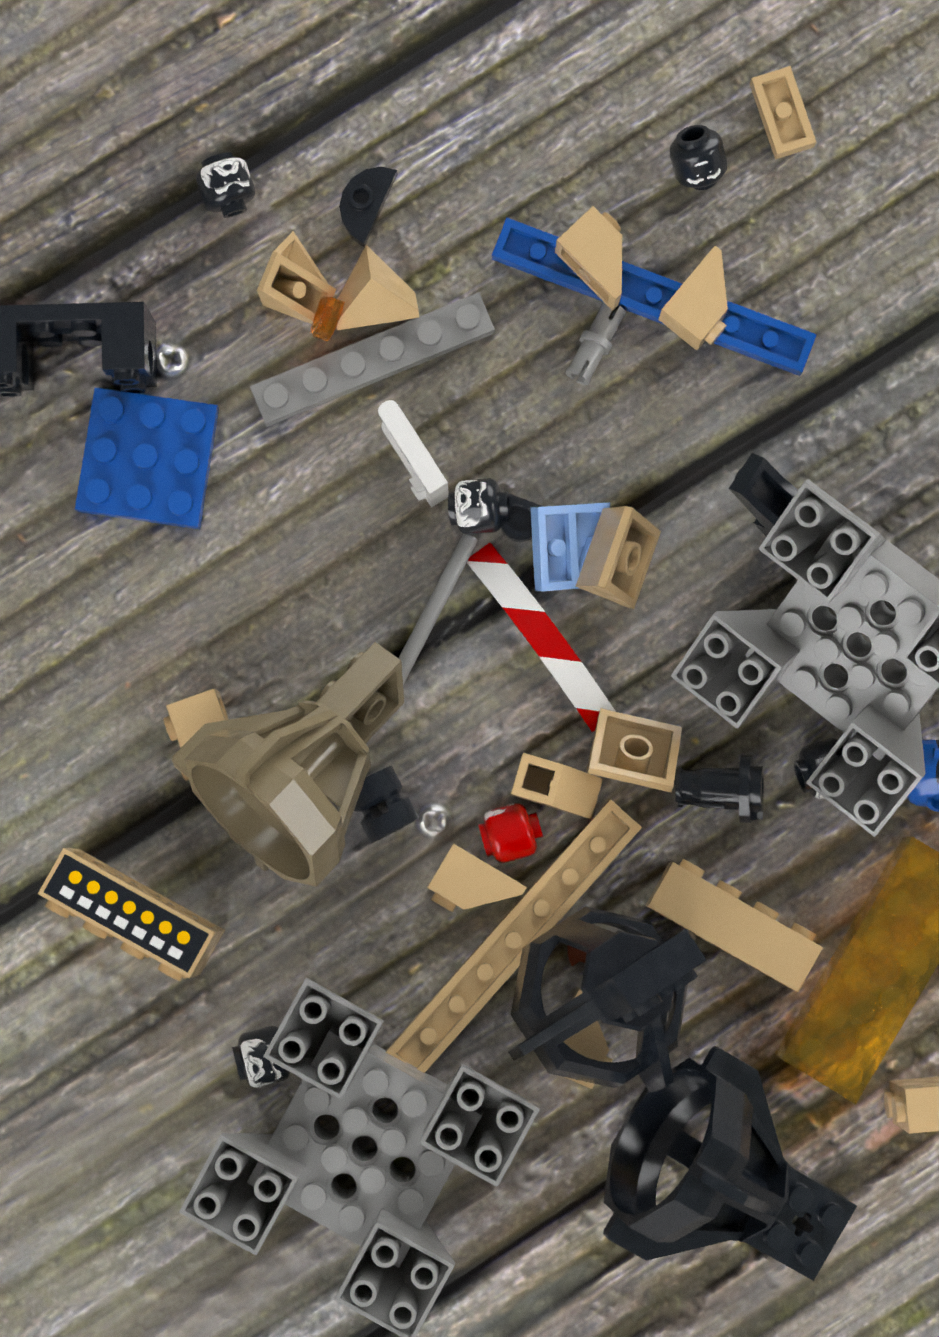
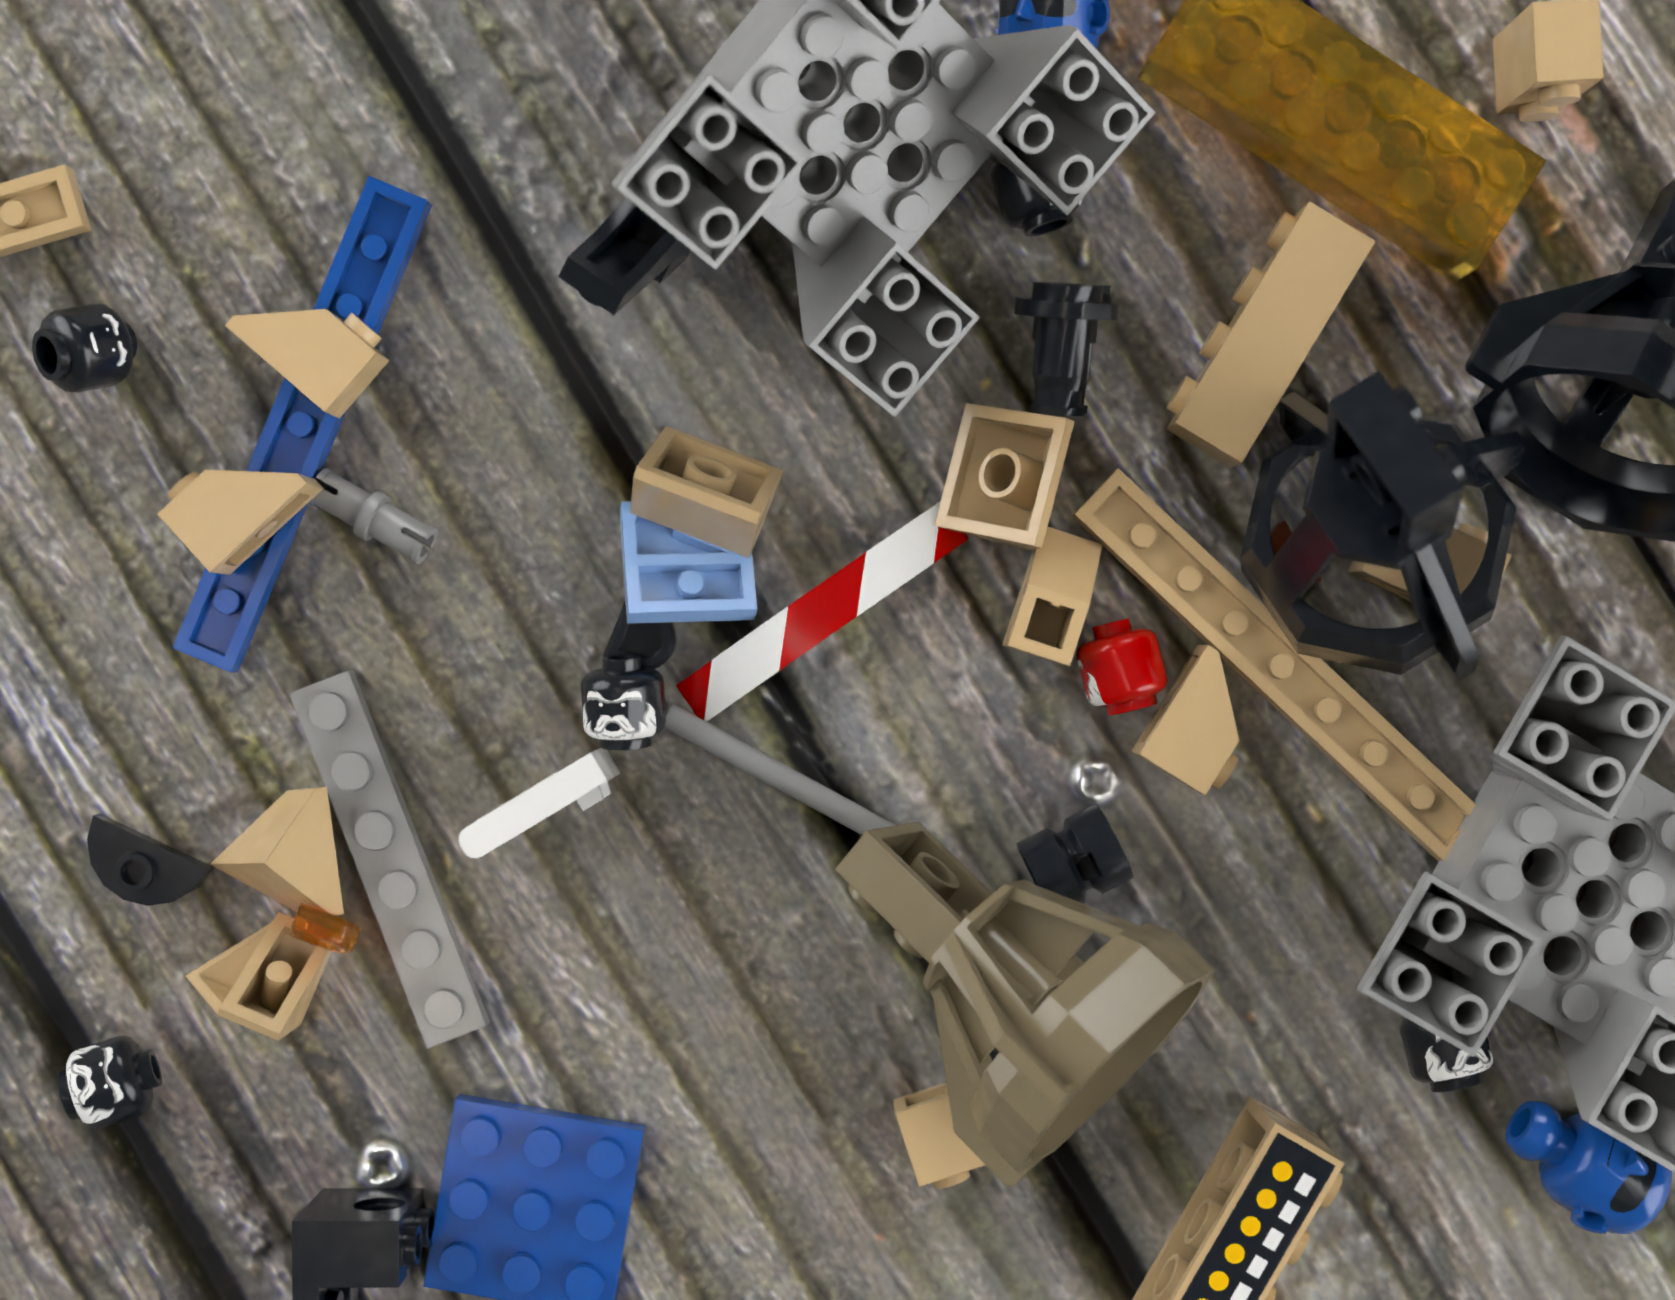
camera: 90 degrees left, 5 degrees up
none -> blue piece [1505,1101,1672,1234]

